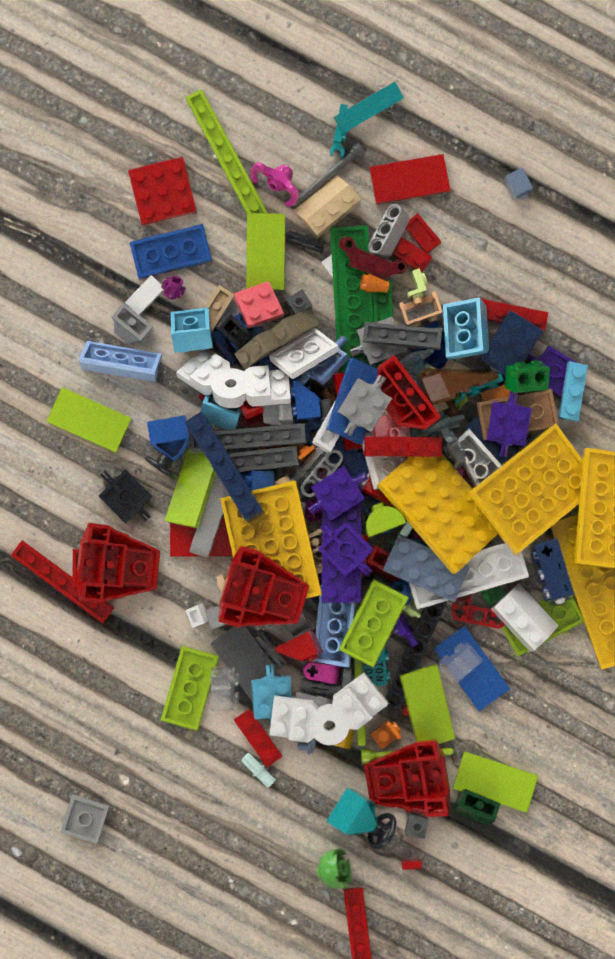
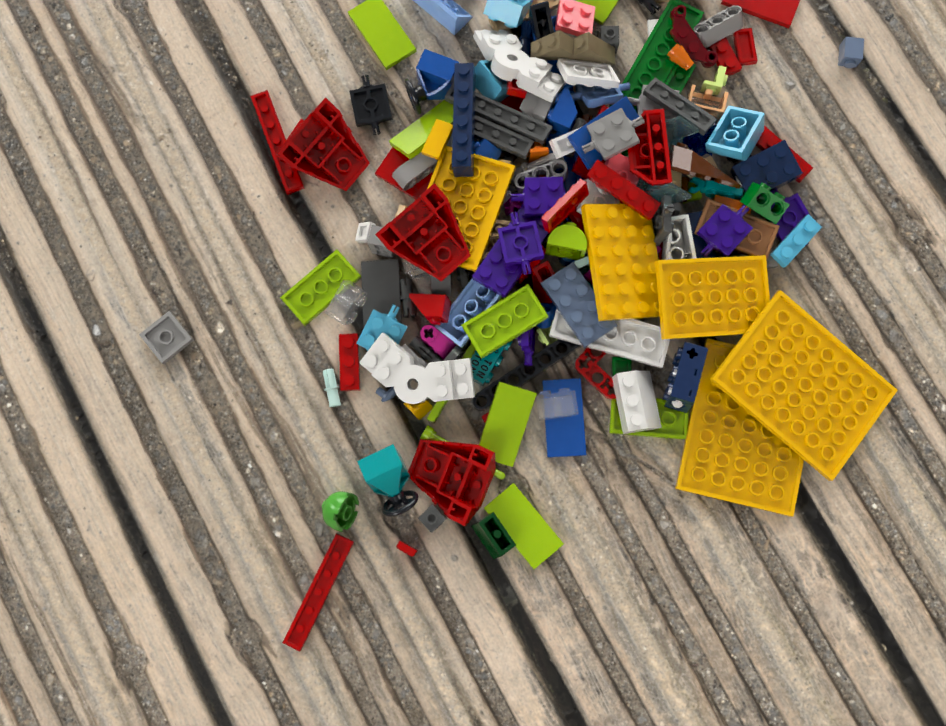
camera: 40 degrees right, 5 degrees down
orange bracket [370,720,402,749] -> none
none -> yellow tile [421,119,453,161]
none -> red plate [541,179,589,233]

